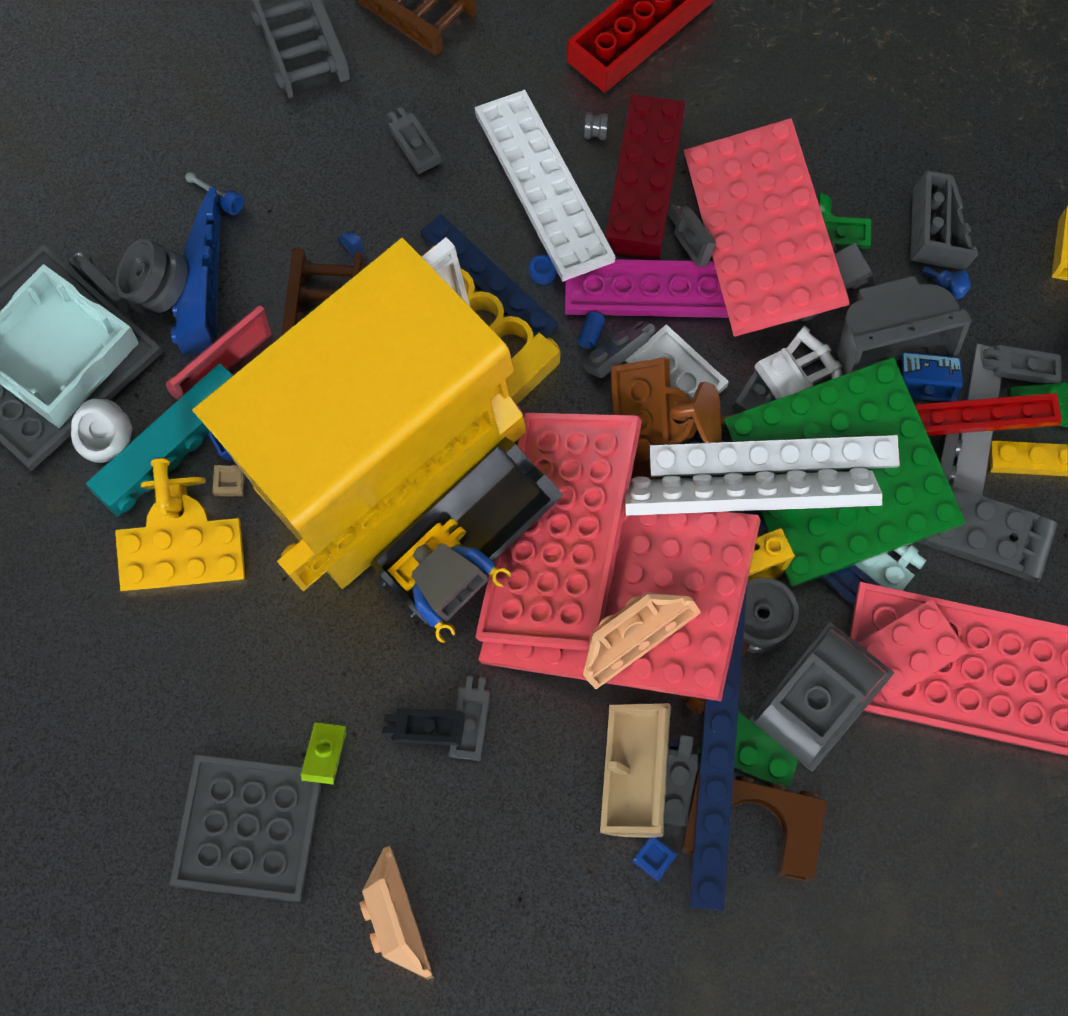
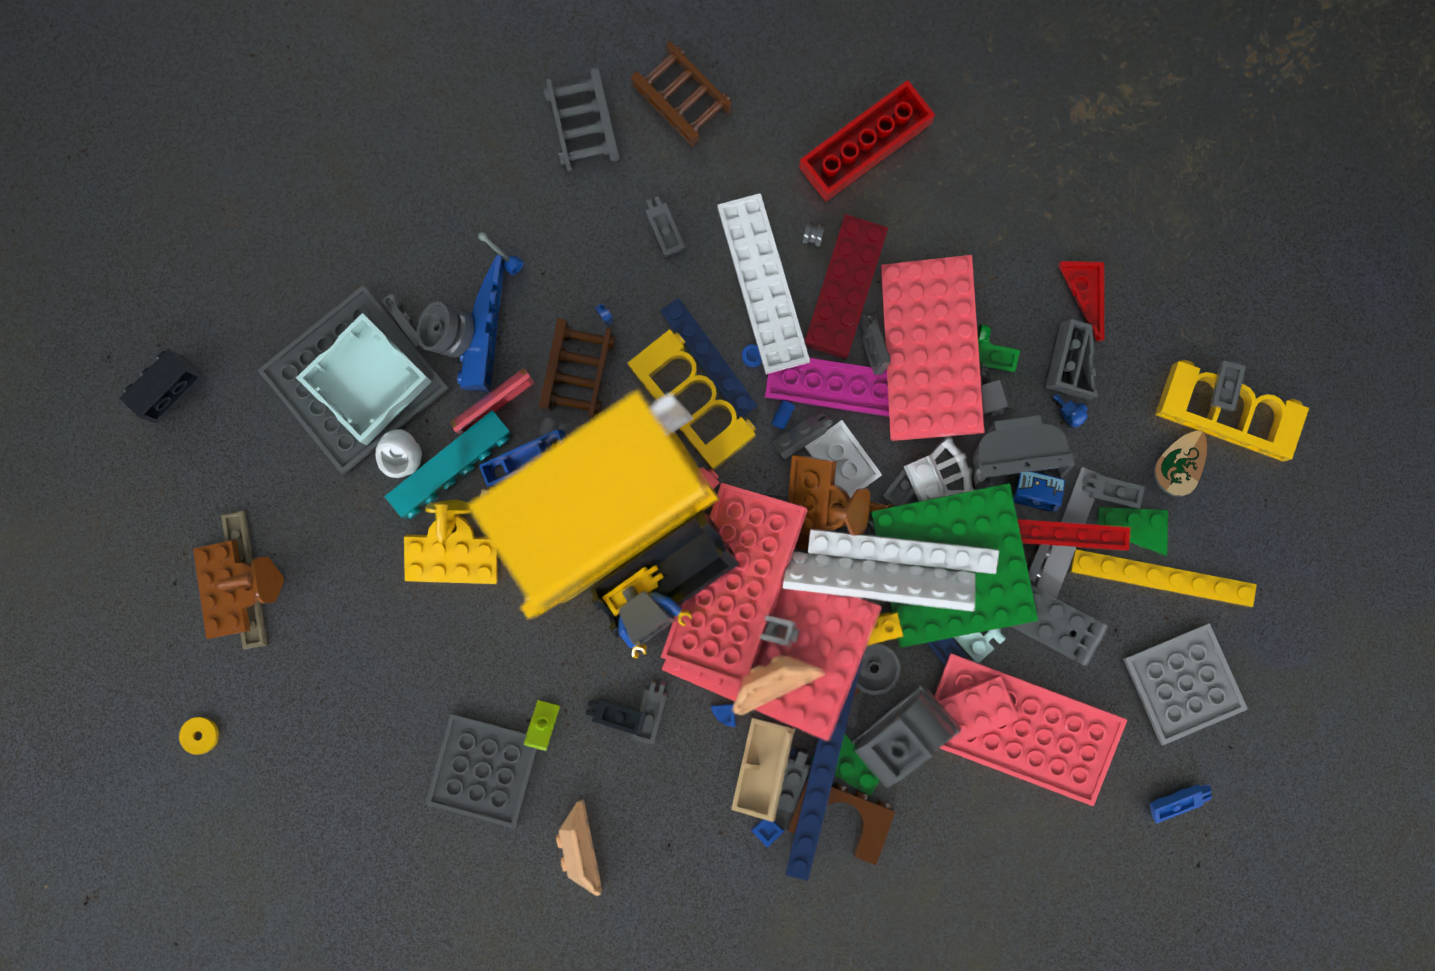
camera: 10 degrees right, 15 degrees up
none -> blue tile [711,703,736,727]
none -> light grey window [760,615,799,647]
none -> red wing [1059,261,1104,342]

